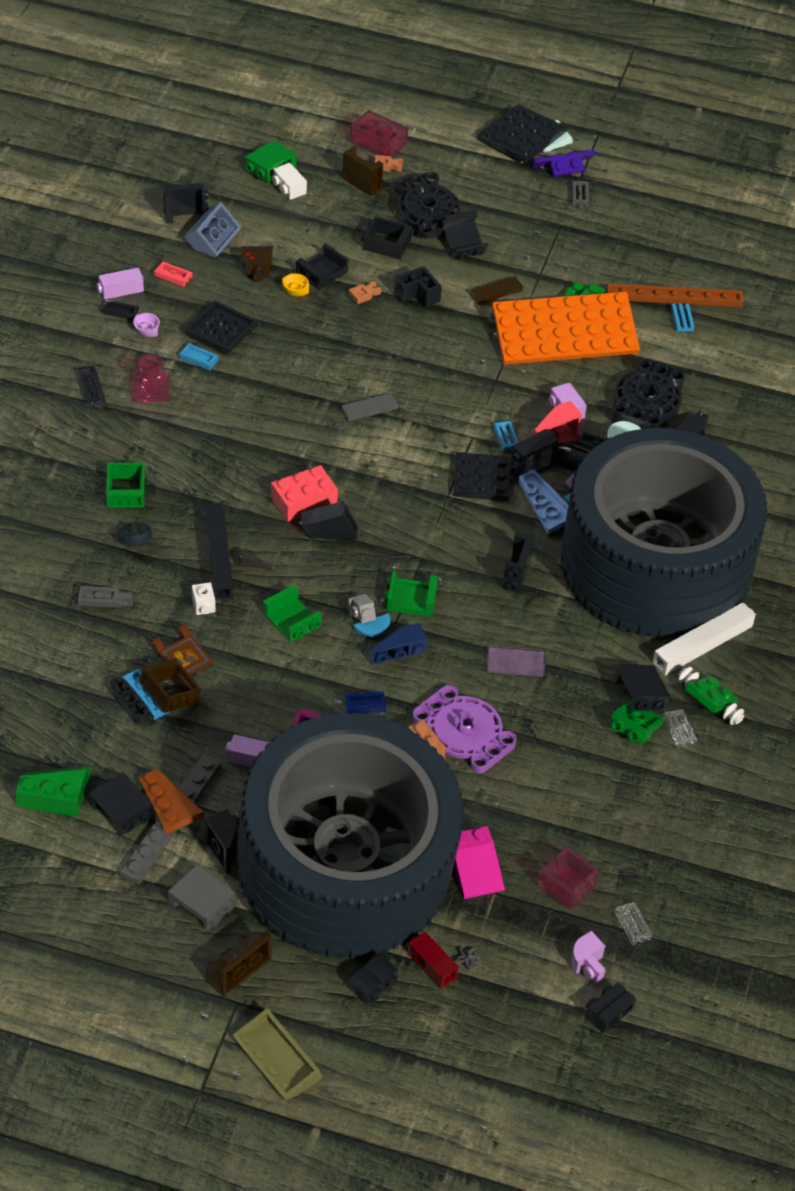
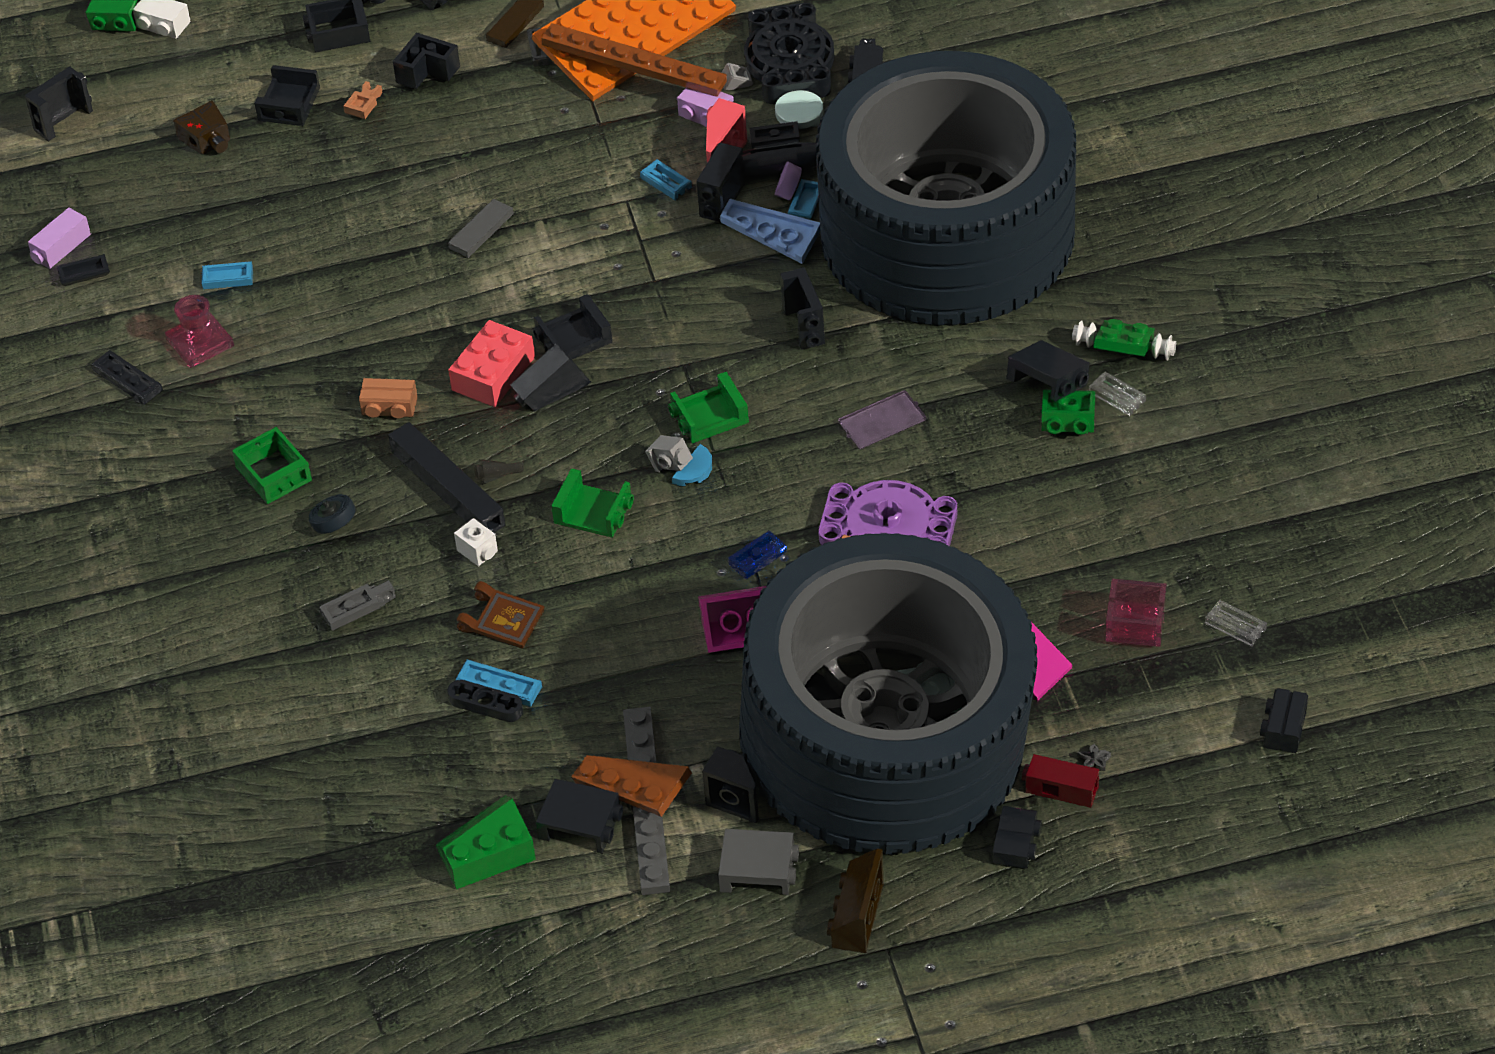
camera: 25 degrees left, 0 degrees up
lavender hat [133,313,160,337] -> none
dark brown window [139,659,202,713] -> none
coral tile [154,262,192,287] -> none
sand blue slope [184,202,242,257] -> none
black plate [184,300,258,355] -> none
lavender brick [225,734,269,768] -> none
olive slope [232,1008,323,1101] -> none
yellow hat [282,274,309,296] -> none
dark blue slope [370,623,428,665] -> none
black plate [453,452,511,501] -> none
lavender brick [571,931,605,985] -> none
white brick [653,602,756,675] -> none
none -> nougat brick [359,378,417,418]
none -> black panel [532,294,613,360]
none -> dark orange plate [541,23,727,97]
none -> light grey slope [721,63,753,90]

